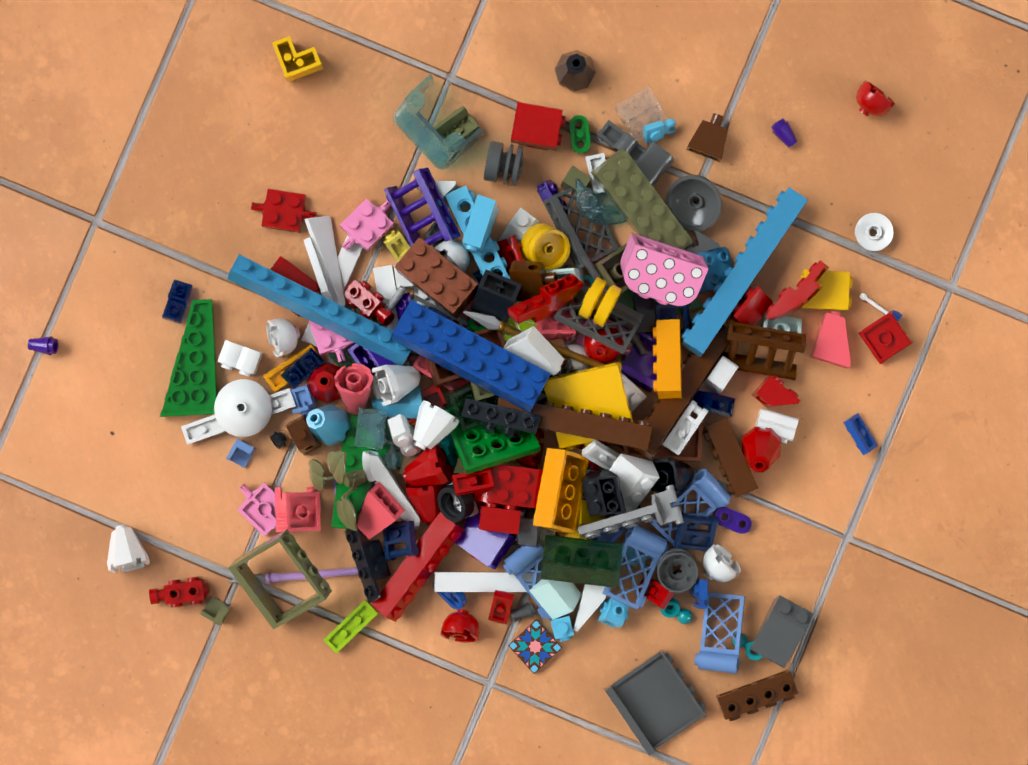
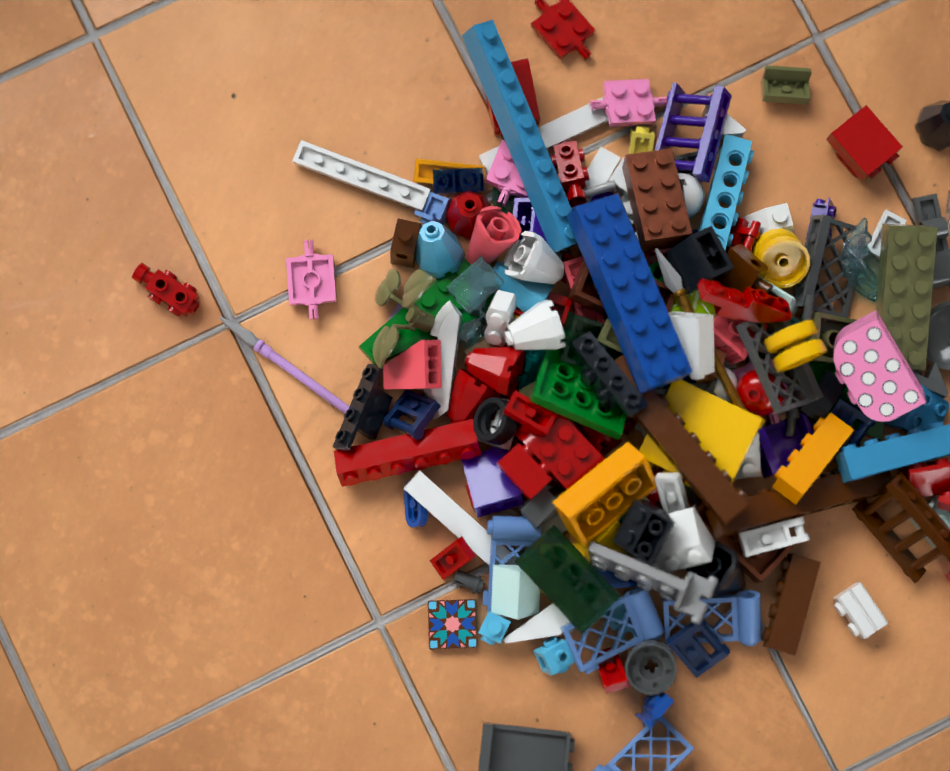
camera: 30 degrees right, 5 degrees down
white cone [107,525,150,573] -> none
green wing [160,299,217,417] -> none
clear blue slope [162,279,192,324] -> none
olive panel [200,596,232,625] -> none
white dish [214,379,272,437] -> none
white brick [217,340,263,377] -> none
medium blue panel [226,439,256,468] -> none
olive window [228,529,332,630] -> none
white cylinder [266,318,300,357] -> none
black plate [270,431,287,449] -> none
coral piece [275,487,321,532] -> none
white wedge [304,216,345,307] -> none
lime plate [323,599,378,654] -> none
clear light blue windscreen [394,74,483,170] -> none
red cylinder [440,609,480,643] -> none
medium azure slope [462,194,499,253] -> none
dark grey wheel [484,141,524,186] -> none
olive panel [561,166,592,193] -> none
green plate [569,115,591,154] -> none
teal plate [661,598,692,624] -> none
clear blue slope [691,391,735,417] -> none
white slope [702,356,739,395] -> none
white cylinder [703,544,741,583] -> none
dark purple plate [714,507,752,534] -> none
red cone [742,427,782,473] -> none
red slope [752,376,800,407] -> none
blue plate [843,413,878,455] -> none

